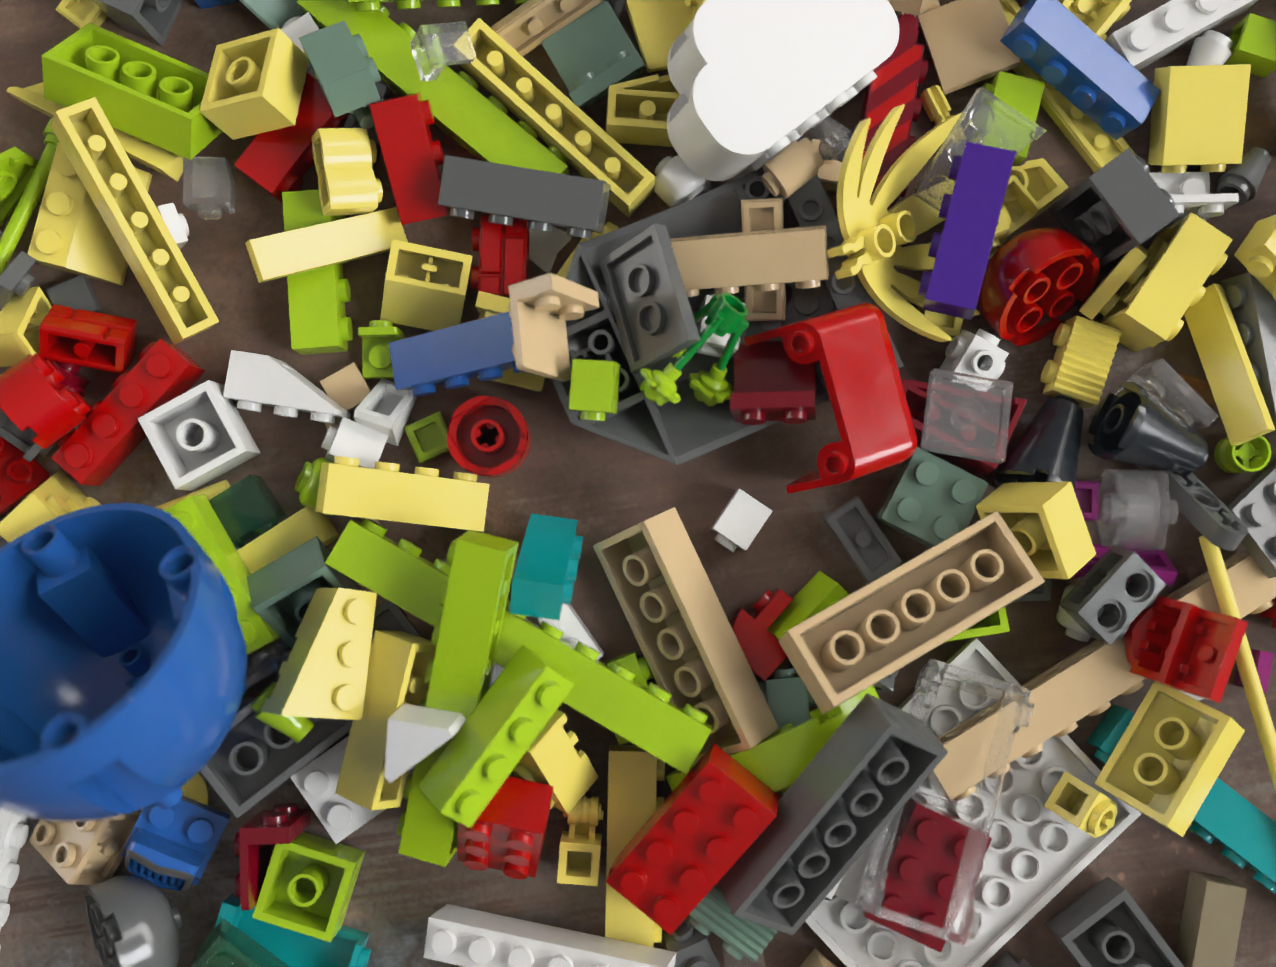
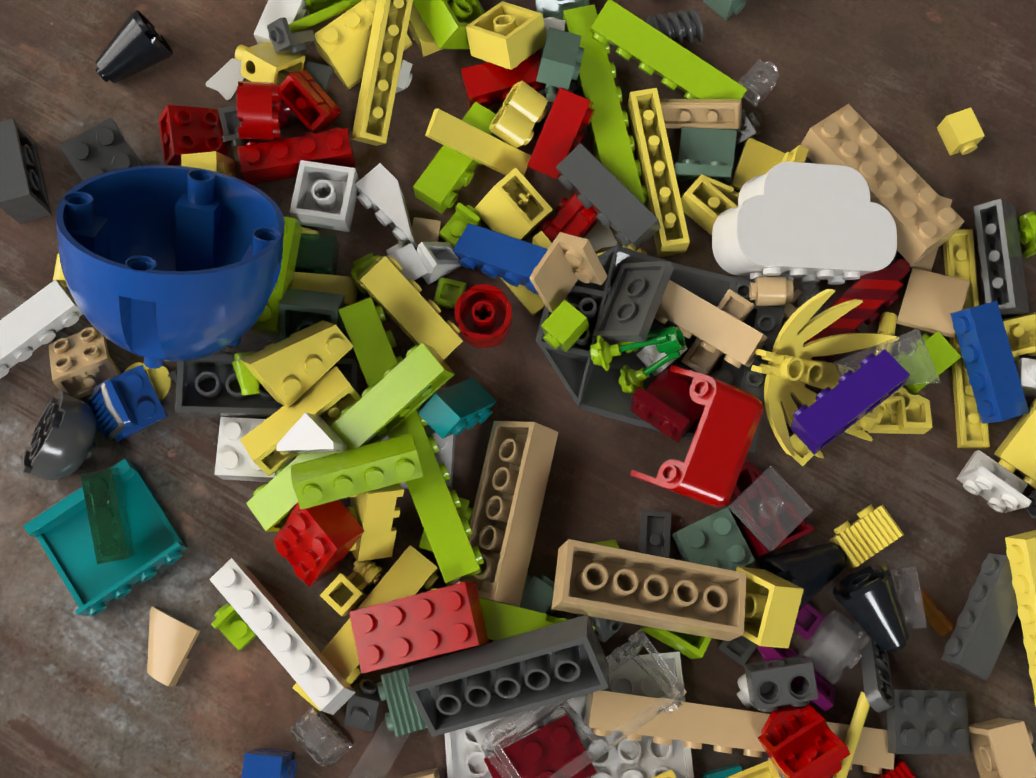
camera: 40 degrees right, 10 degrees down
clear brick [183,157,235,220] -> none
dark red bracket [234,803,311,910] -> none
lime brick [252,832,366,942] -> none
clear panel [410,21,476,82] -> none
white head [654,155,711,208] -> none
white brick [711,489,772,553] -> none
red brick [731,588,793,681] -> none
white brick [938,329,1009,393] -> none
red cylinder [978,227,1100,346] -> none
dark grey brick [1049,148,1180,268] -> none
light yellow wing [1079,245,1148,320] -> none
light yellow brick [1098,212,1233,352] -> none
light yellow tile [1184,283,1275,445] -> none
lime wheel [1214,436,1272,474] -> none

